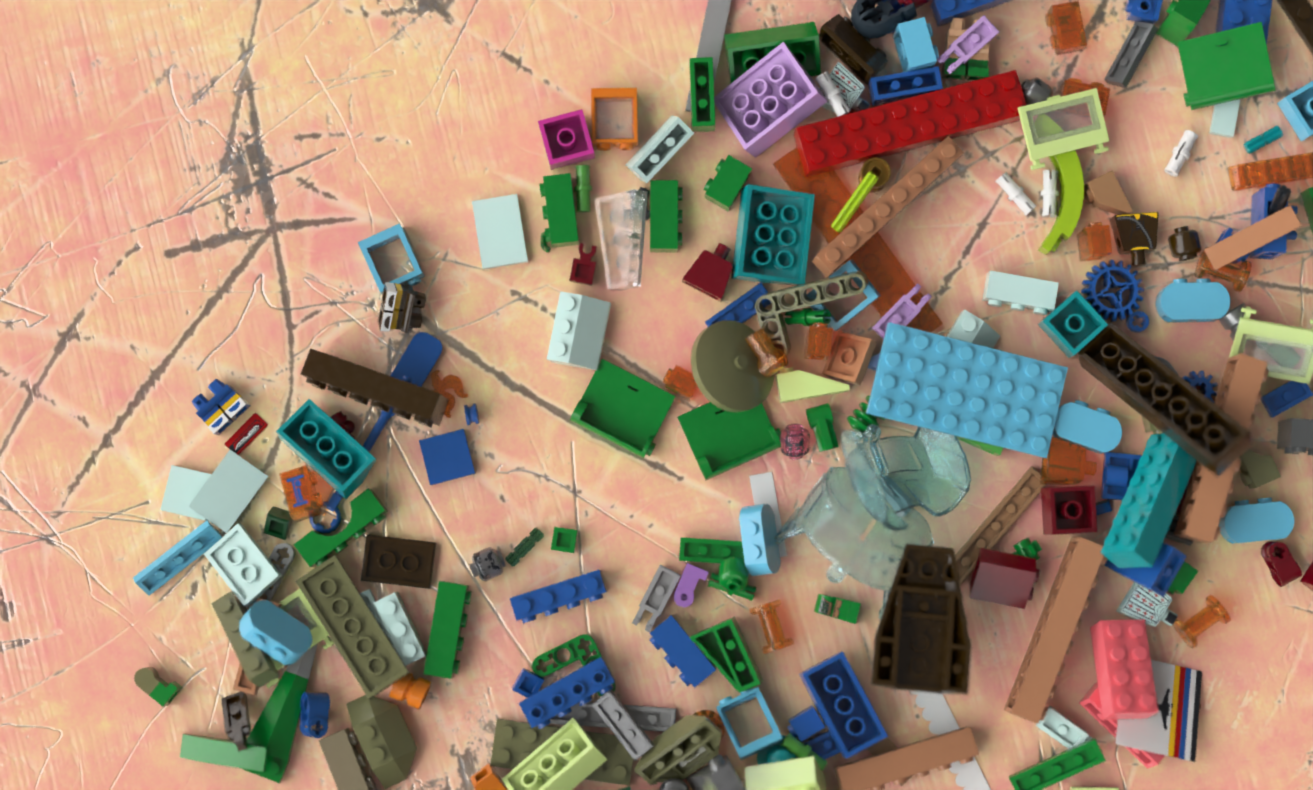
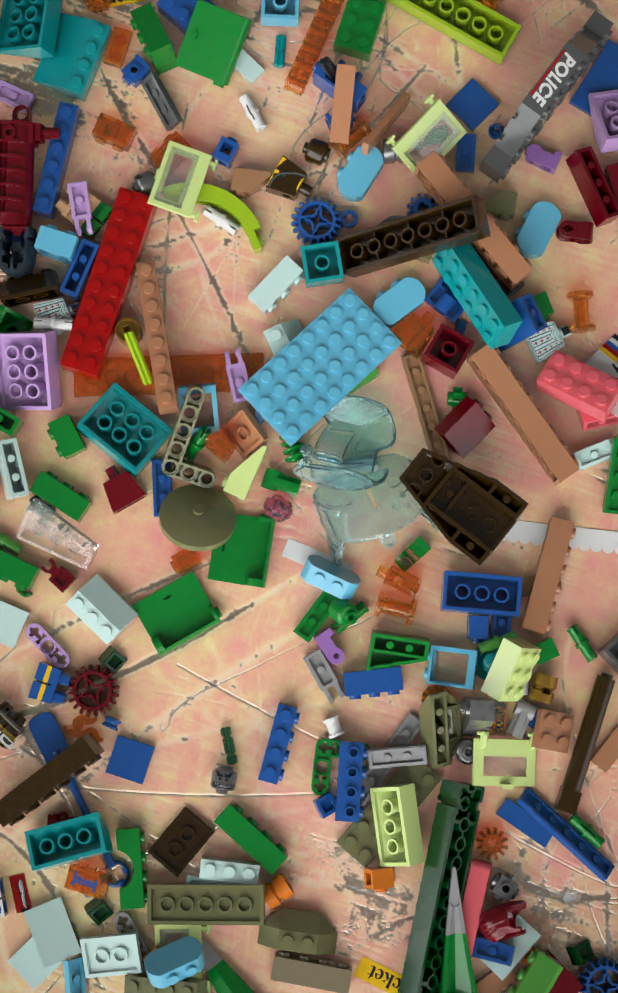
camera: 60 degrees left, 0 degrees up
blue piece [300,692,330,738] -> none
green plate [551,527,578,553] -> none
clear orange piece [745,328,788,378] -> none
white pin [995,172,1037,216] -> none
clear orange brick [1077,222,1112,261] -> none
none -> lavender beam [26,623,71,668]
none -> blue hips [28,662,72,704]
none -> dark red gear [67,664,120,717]
none -> dark green slope [98,645,127,674]
none -> blue brick [212,136,240,169]
none -> white bush [323,715,345,739]
none -> nougat tile [361,92,410,156]
none -> clear orange torso [376,565,422,599]

